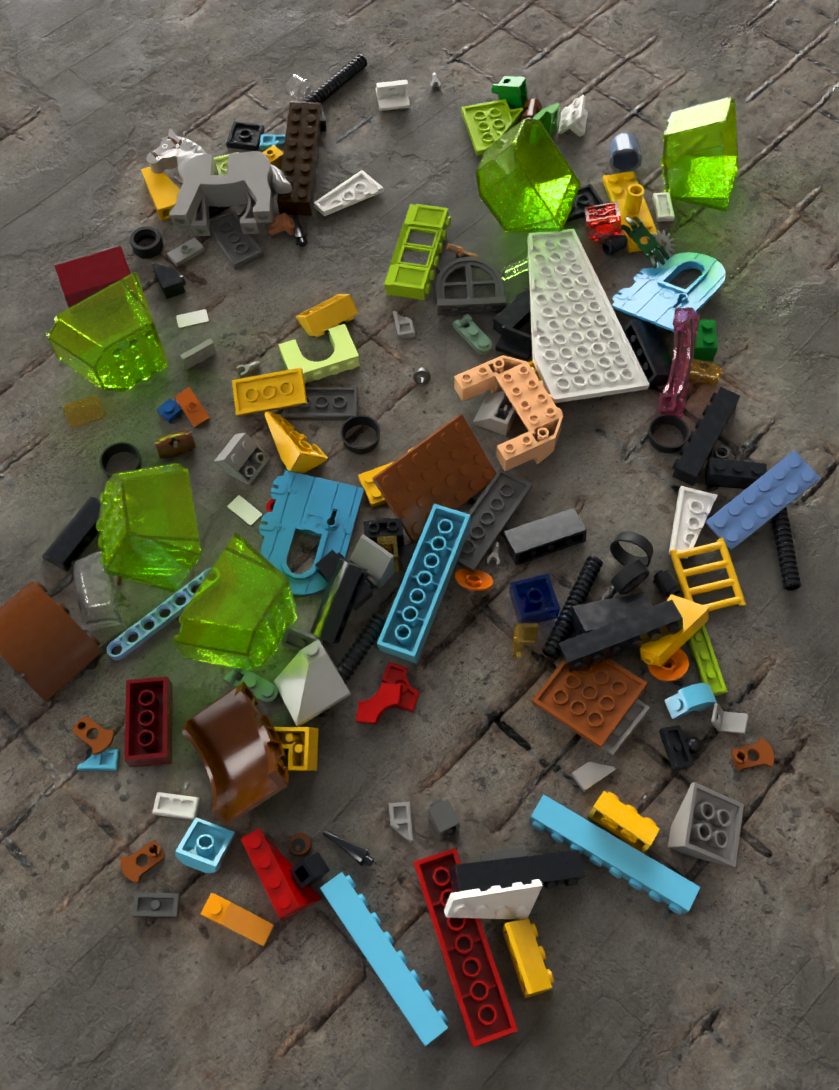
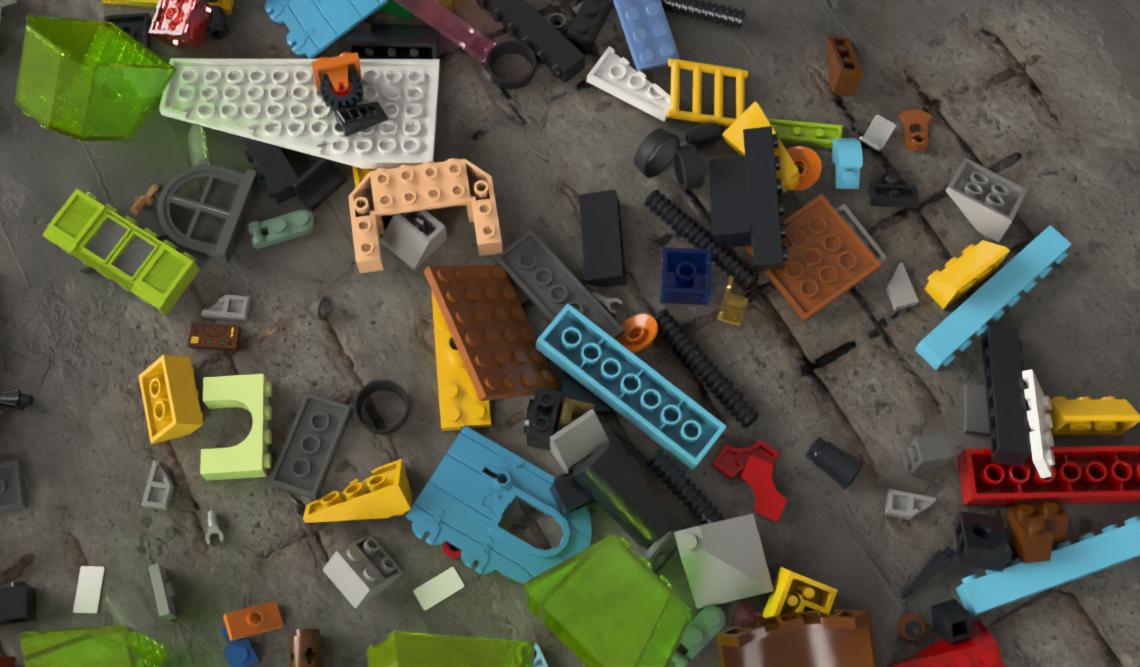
camera: 75 degrees left, 5 degrees up
yellow plate [232,368,307,416] -> none
none -> light grey tile [141,460,175,511]
none -> reddish brown tile [187,323,241,351]
none -> plate [311,52,363,111]
none -> black slope [334,101,388,137]
none -> black piece [654,309,759,428]
none -> slope [731,602,763,628]
none -> black plant [806,437,865,490]
none -> reddish brown slope [827,35,863,96]
none -> black brick [954,511,1012,572]
none -> reddish brown brick [1005,502,1069,564]

